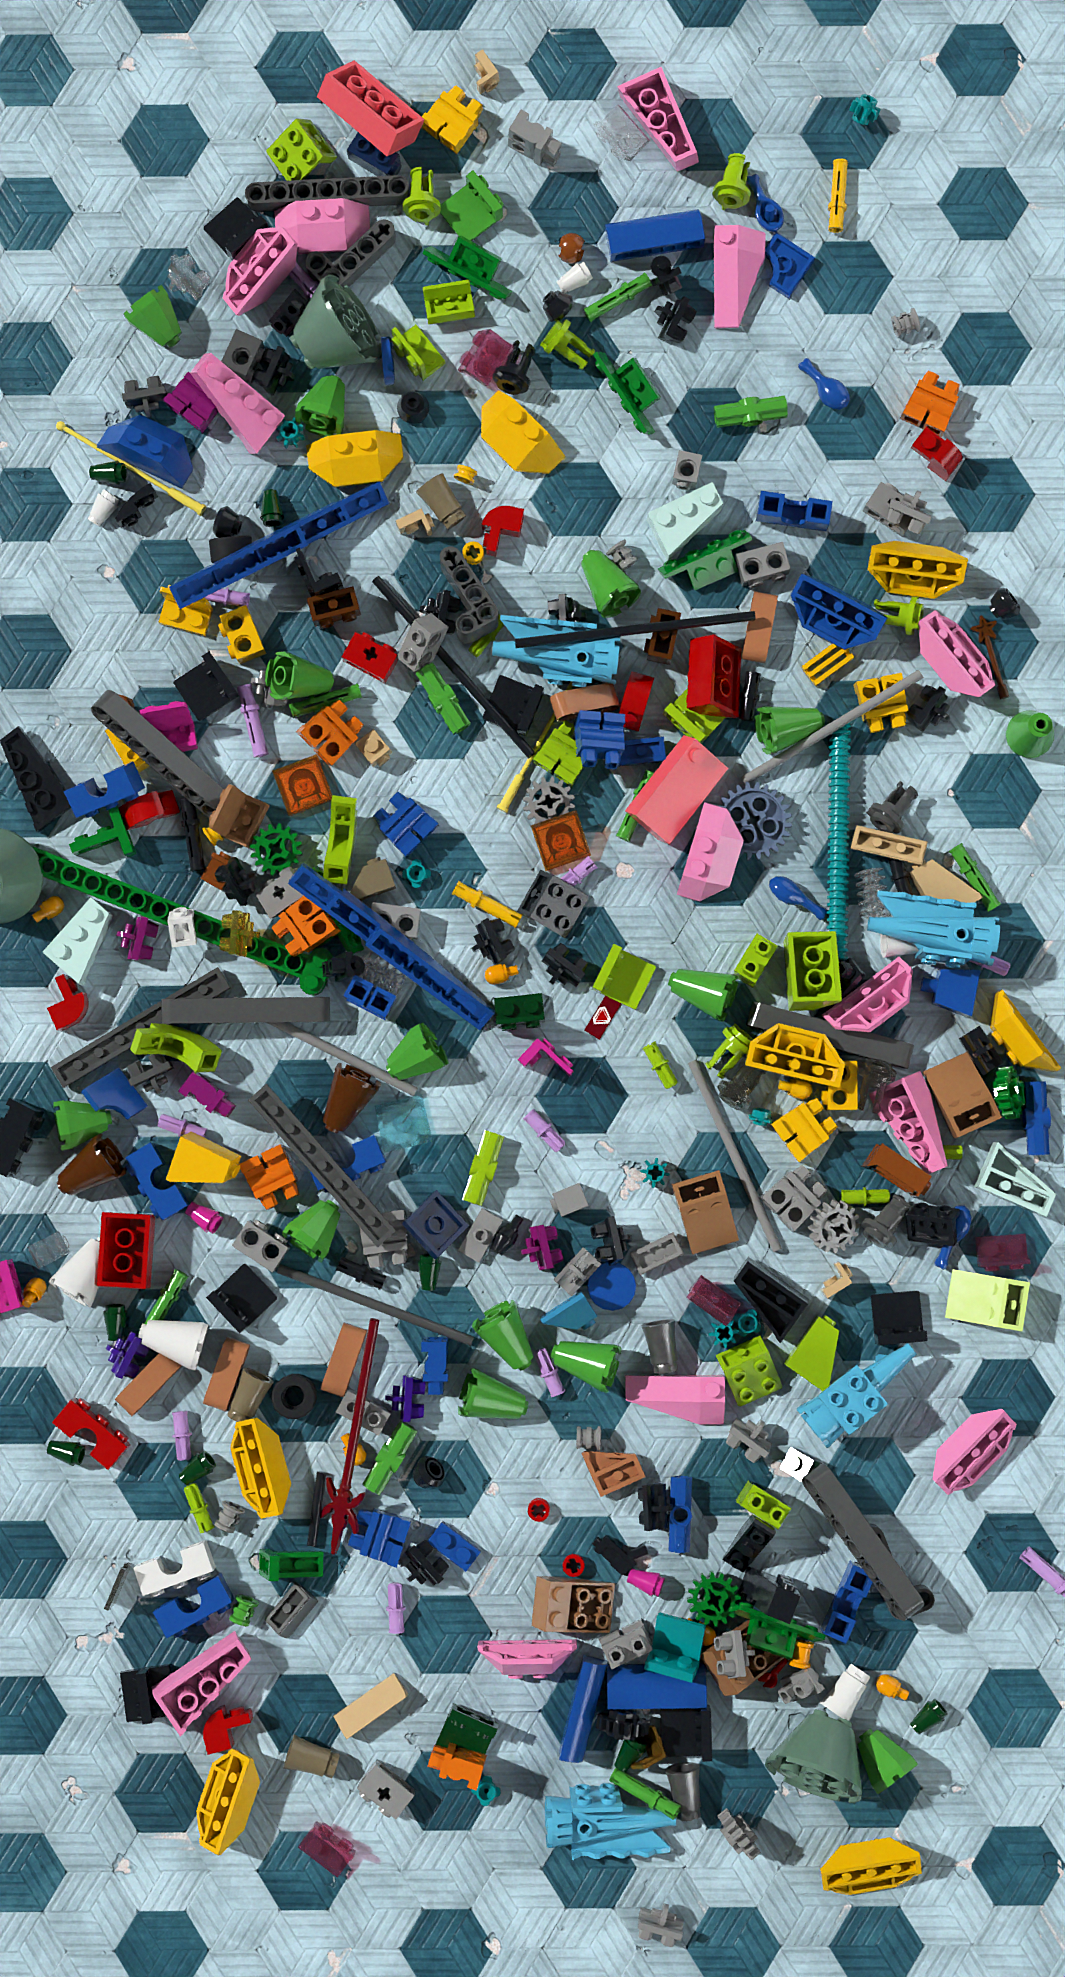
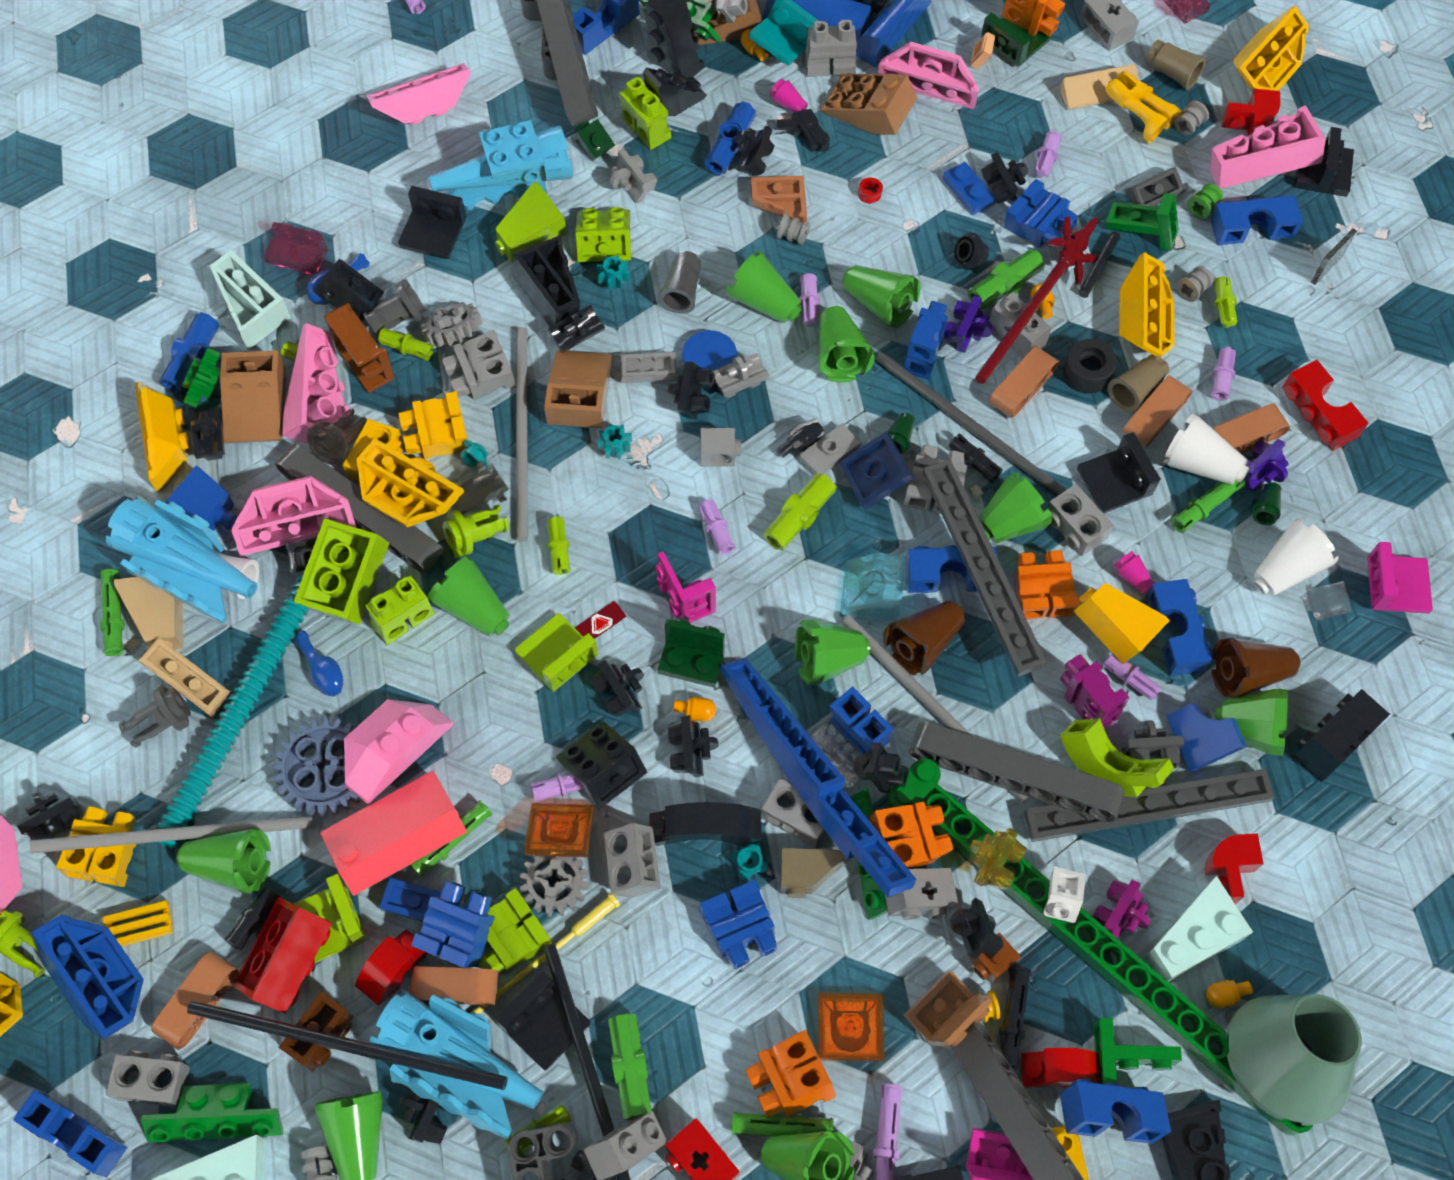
camera: 165 degrees left, 20 degrees down
light orange cylinder [22,1277,47,1308] -> none
dark green cone [47,1440,86,1466] -> none
red slope [97,1212,155,1289] -> none
white arch [133,1540,216,1597] -> none
dark green cone [179,1451,216,1485] -> none
green gear [250,823,303,877] -> none
lime arch [323,795,357,884] -> none
tan bracket [355,729,392,767] -> none
yellow pin [452,881,523,928] -> none
magenta hips [521,1224,563,1270] -> none
dark azure slope [540,1291,597,1331] -> none
red bush [562,1554,585,1577] -> none
bright pink wedge [625,1375,725,1425] -> none
clear pink bracket [686,1275,741,1326] -> none
green gear [687,1570,741,1626] -> none
teal plate [733,1309,761,1337] -> none
tan bracket [820,1262,853,1298] -> none
clear piece [854,868,891,919] -> none
black pin [888,858,913,895] -> none
yellowish green slope [945,1269,1030,1331] -> none
none -> black hips [548,304,605,353]
none -> light grey brick [604,823,661,898]
none -> black arch [649,802,762,846]
none -> light nougat tile [970,32,995,69]
none -> yellow piece [1105,71,1182,144]
none -> light grey bush [1174,100,1209,136]

